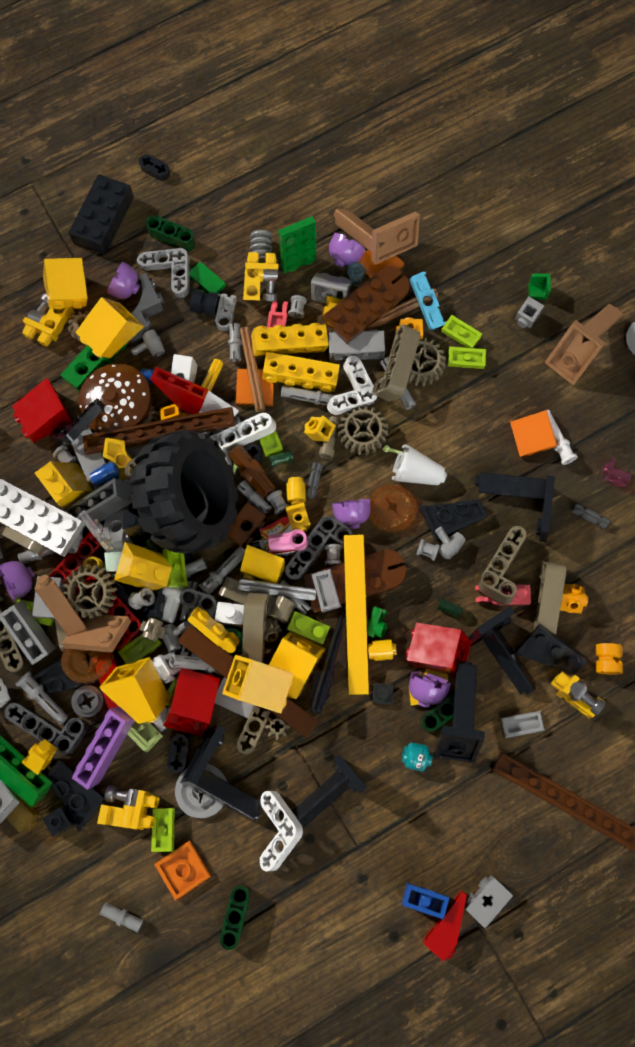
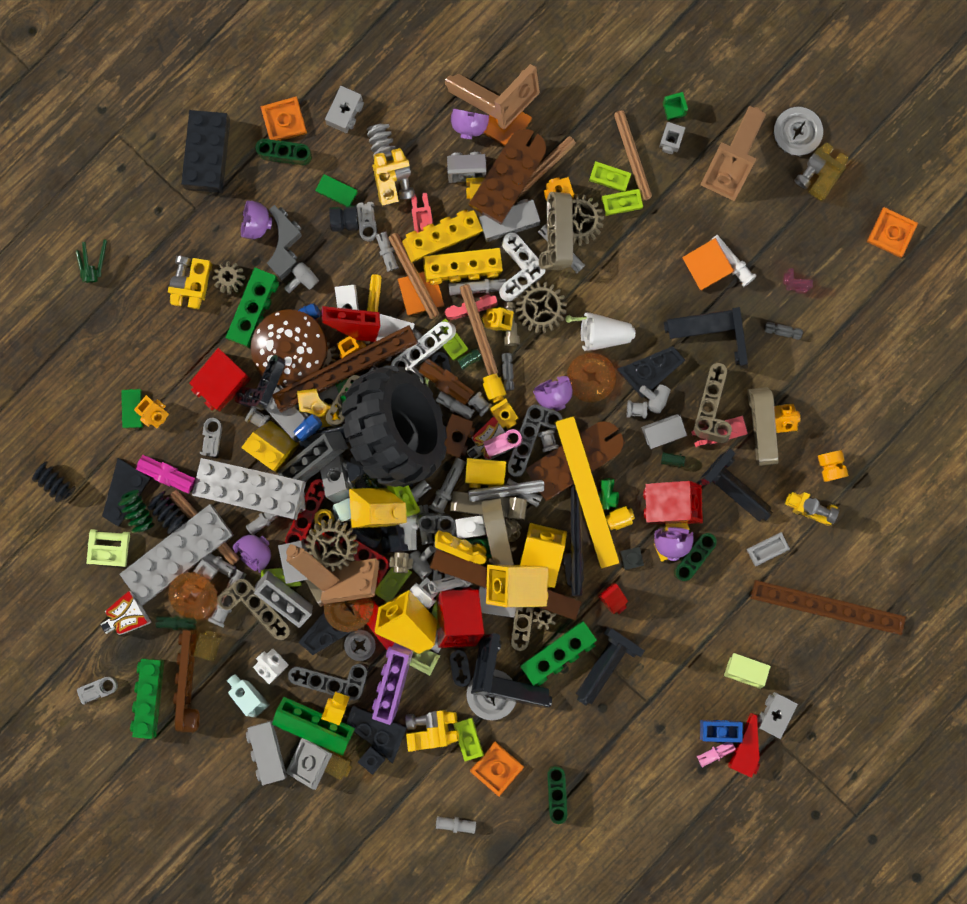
camera: 15 degrees left, 10 degrees up
dark tan beam [1,526,46,556] -> none
light grey pin [15,672,69,725] -> none
yellow slope [43,258,88,309] -> none
yellow slope [75,297,144,358] -> none
clear plate [78,510,114,553] -> none
light grey bush [128,588,155,610] -> none
light grey beam [137,248,190,298] -> none
black beam [139,155,170,181] -> none
white beam [260,791,303,871] -> none
green plate [278,216,317,274] -> none
lime plate [286,611,330,645] -> none
light grey bush [288,295,307,319] -> none
light grey tile [312,569,341,612] -> none
clear light blue cone [347,262,366,286] -> none
teal head [401,742,433,772] -> none
medium azure piece [410,272,446,330] -> none
black piece [434,661,485,763] -> none
black wing [515,623,588,674] -> none
none -> light grey piece [200,418,222,457]
none -> orange tile [260,96,307,141]
none -> light grey brick [325,86,364,133]
none -> coral hinge [445,294,498,320]
none -> medium nougat axle [460,284,498,375]
none -> green brick [520,621,597,686]
none -> red slope [598,584,628,614]
none -> medium nougat axle [614,110,652,201]
none -> light grey hinge [641,414,687,449]
none -> bright pink axle [697,742,736,768]
none -> yellowish green hinge [724,653,770,689]

